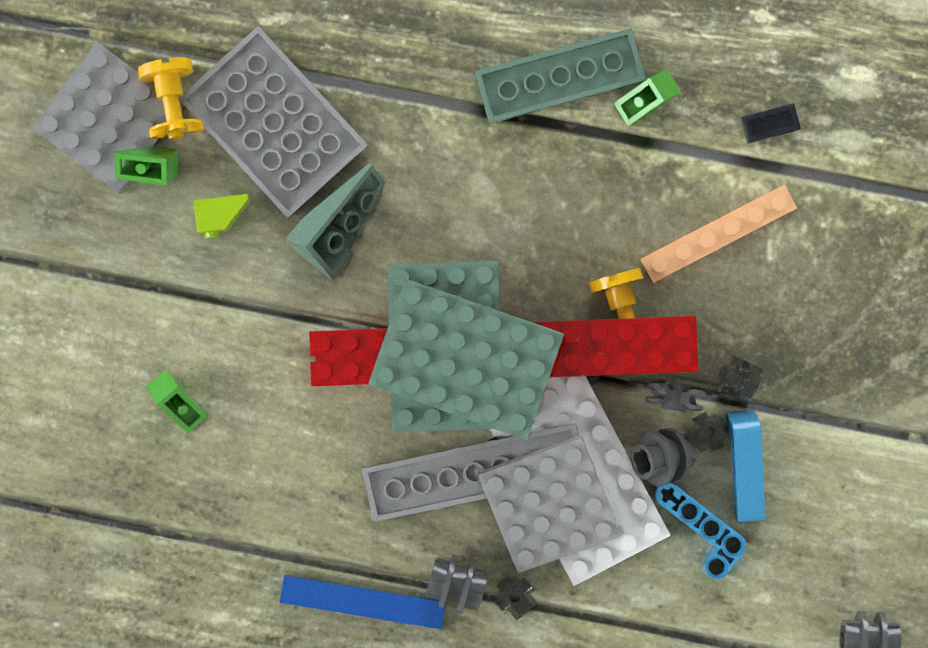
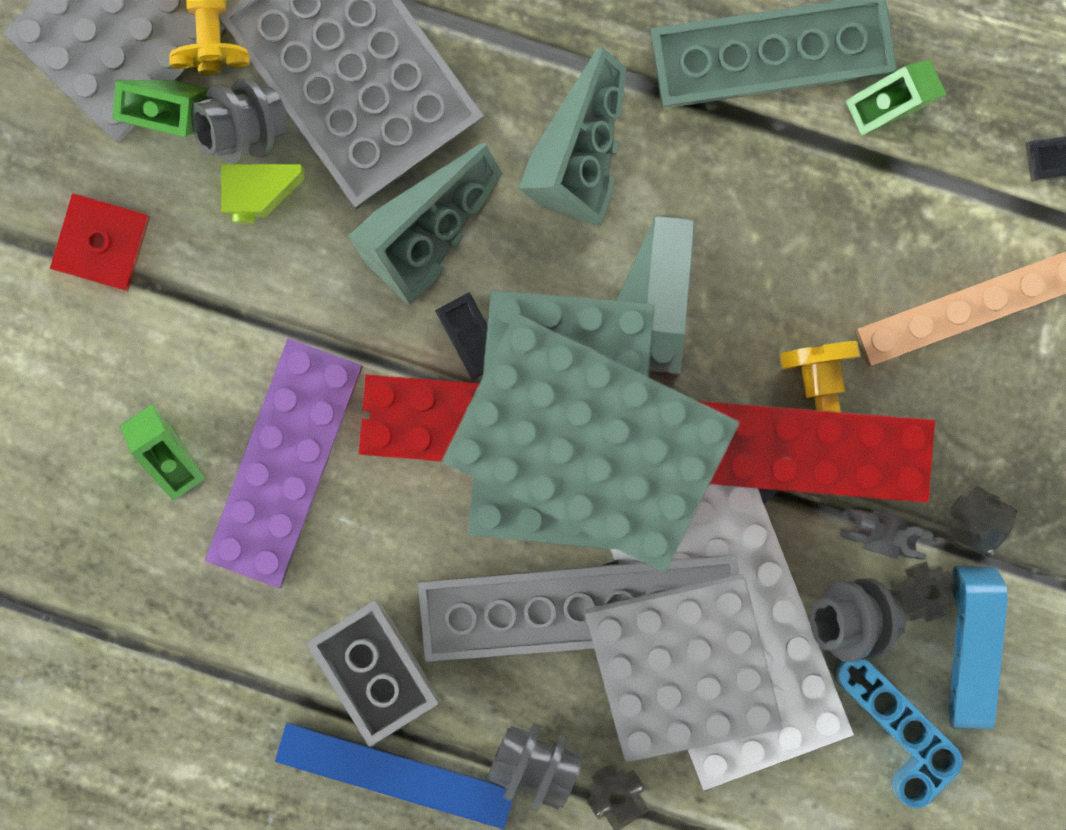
camera: 10 degrees right, 0 degrees up
none -> red plate [50,193,150,291]
none -> dark grey piece [191,78,287,164]
none -> medium lavender plate [205,338,363,588]
none -> light grey brick [306,598,441,747]
none -> black plate [435,292,488,381]
none -> sand green wedge [519,48,626,226]
none -> sand green wedge [616,216,694,377]

